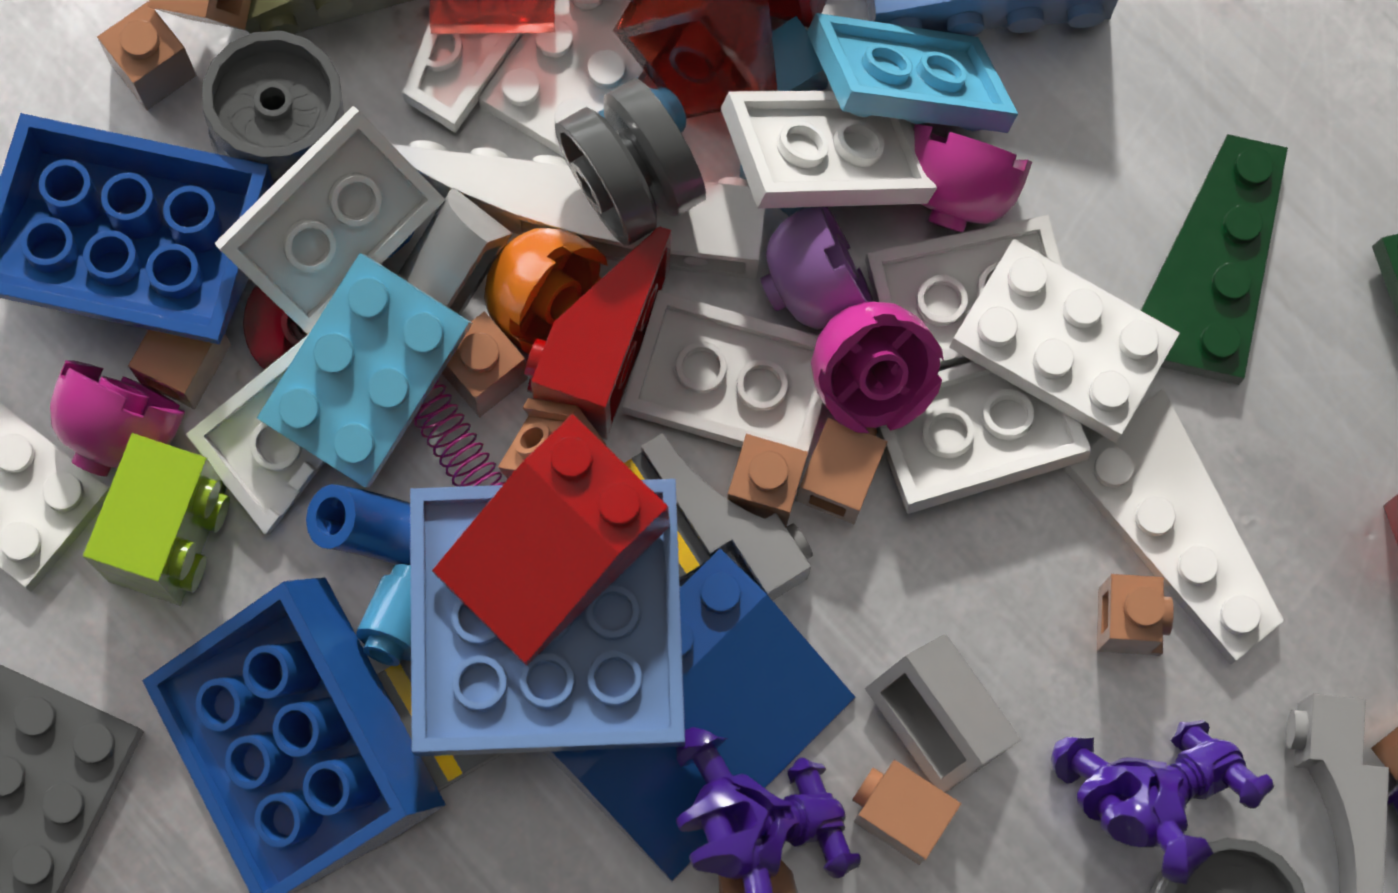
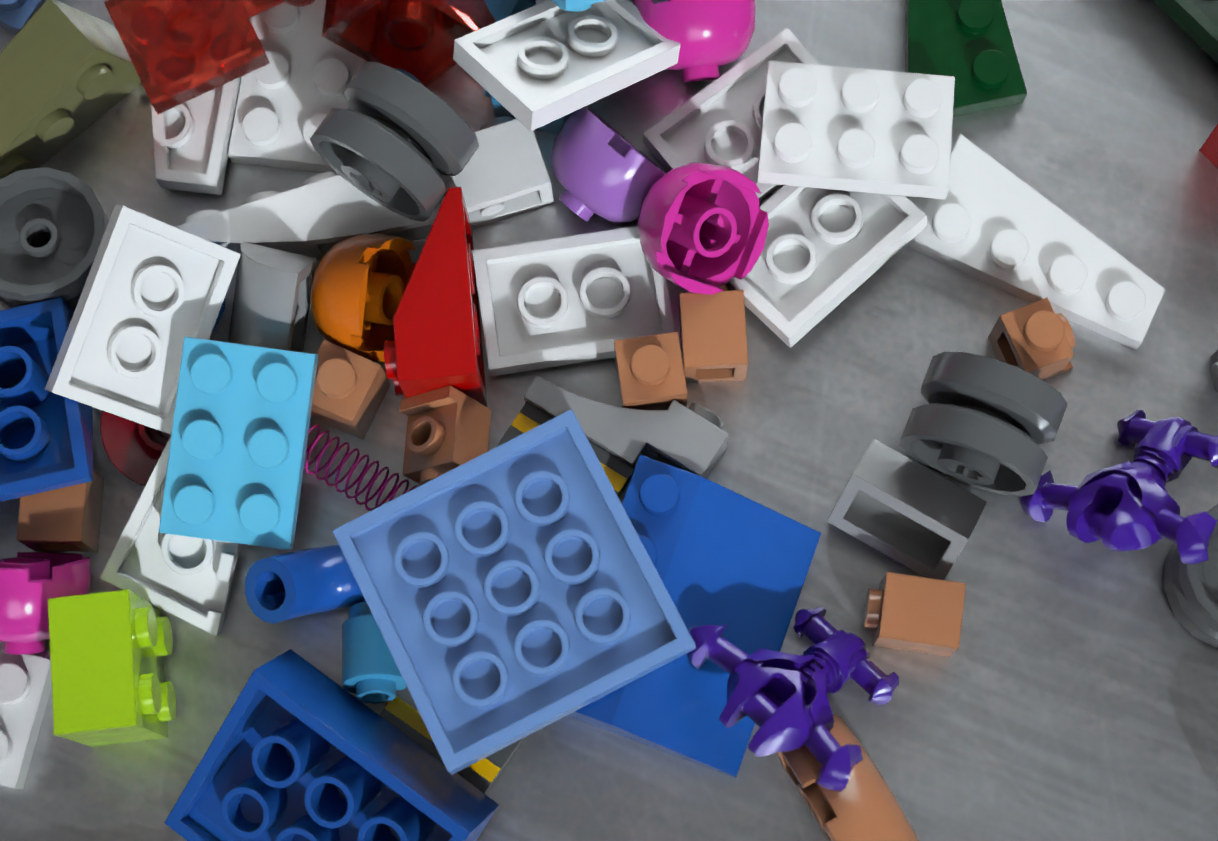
camera: 15 degrees left, 0 degrees up
red slope [432,414,670,666] -> none
none -> dark grey wheel [900,352,1068,497]

